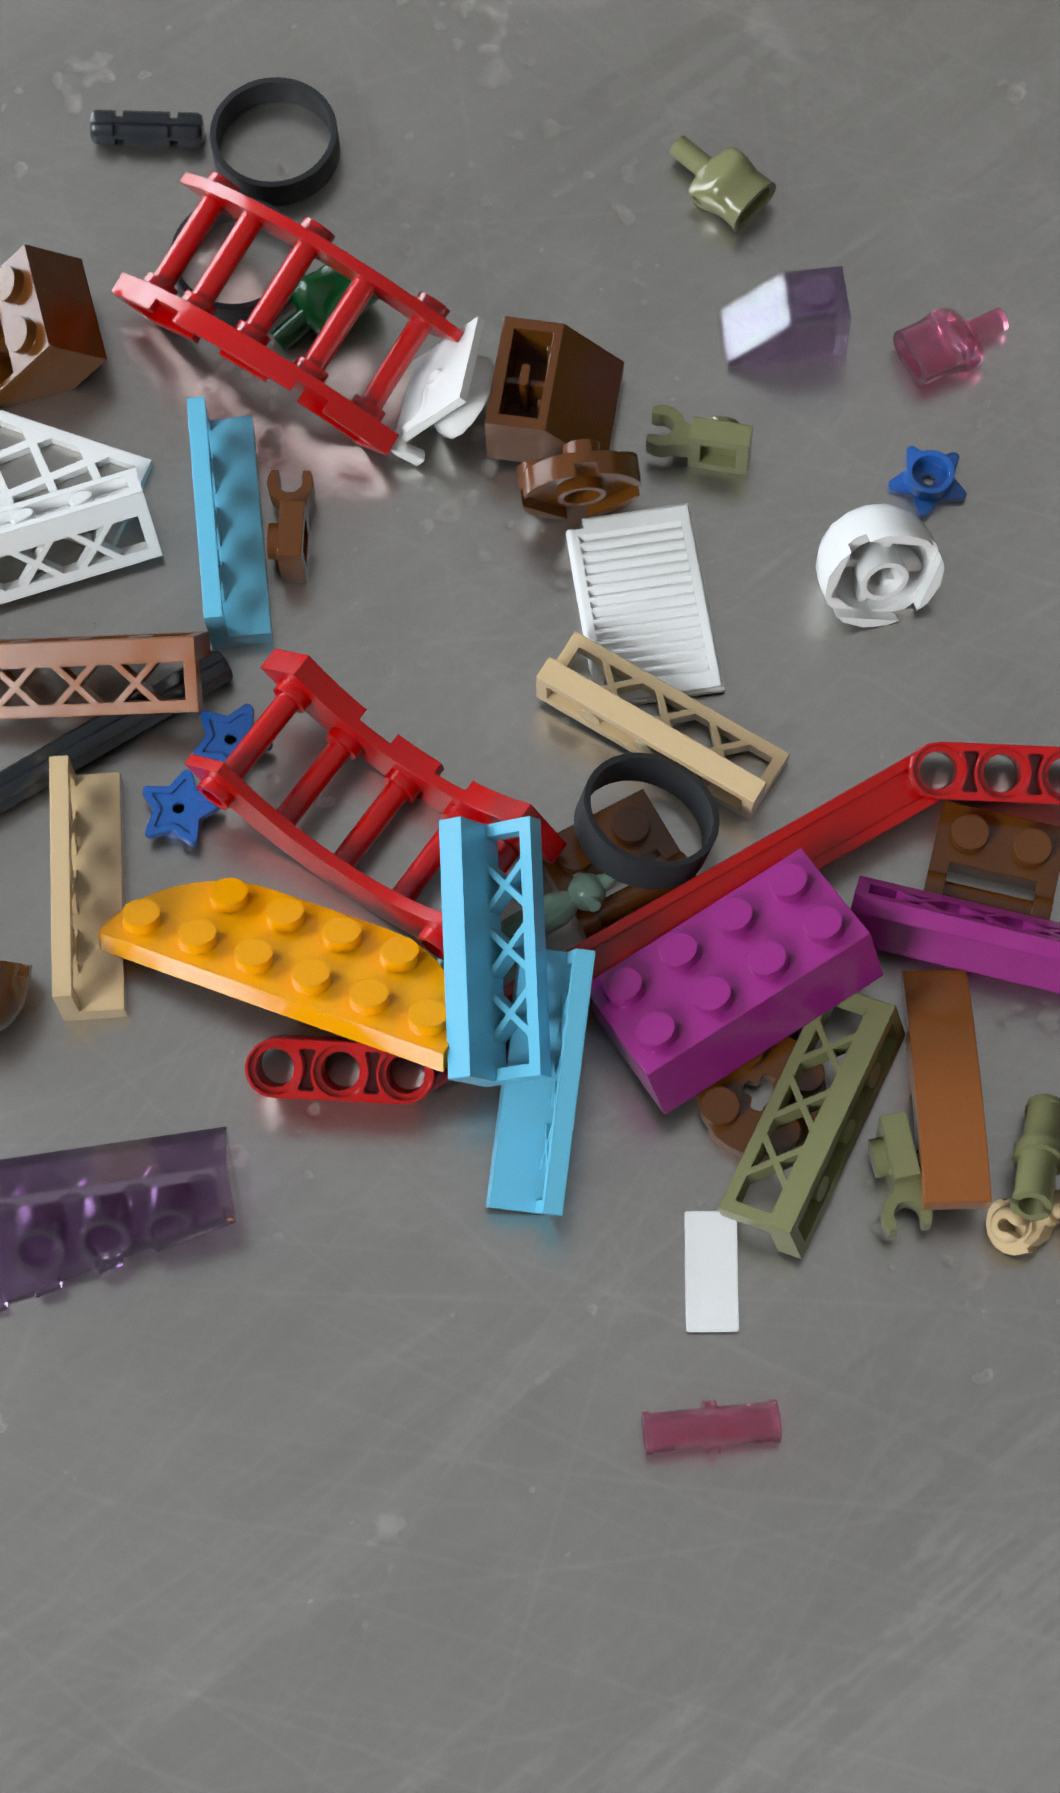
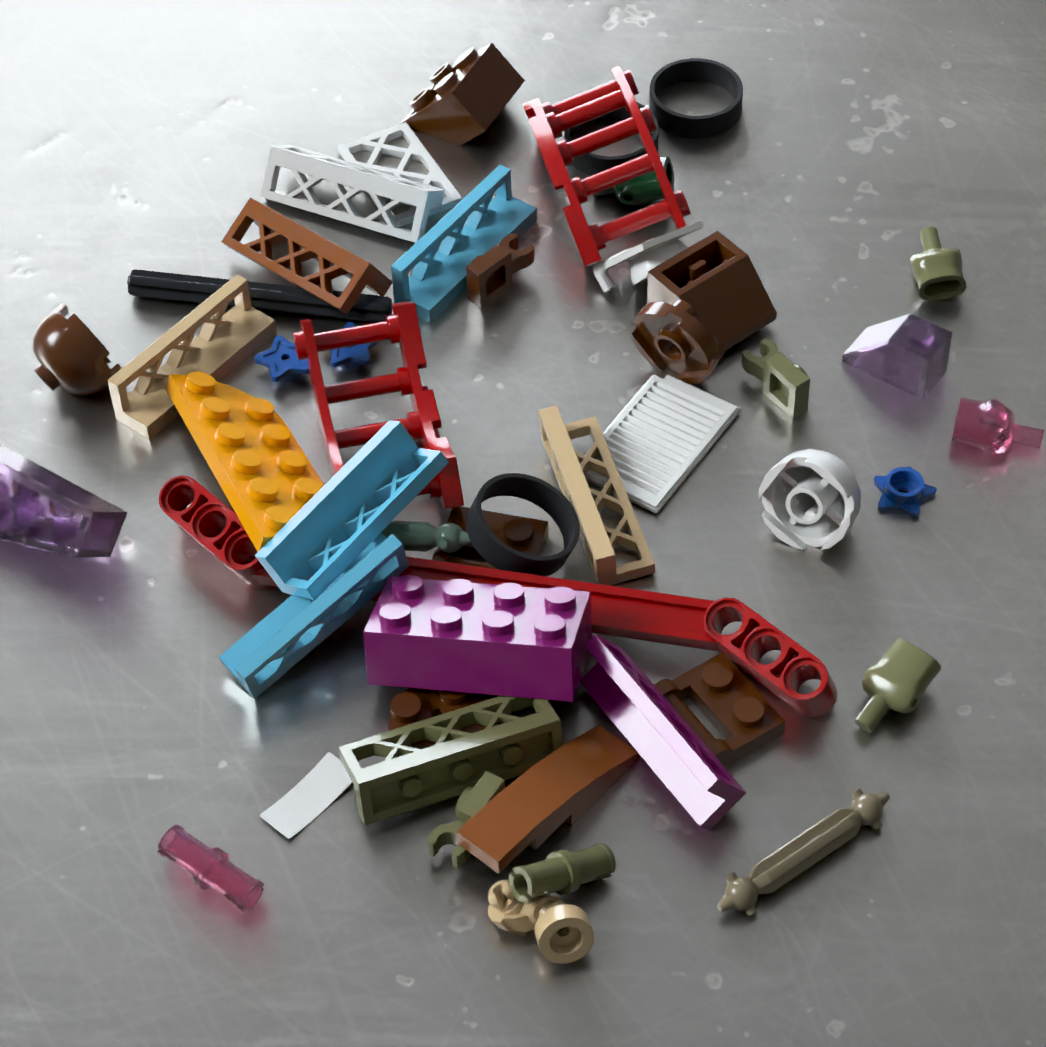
camera: 40 degrees right, 20 degrees down
black axle [89,110,204,147] -> none

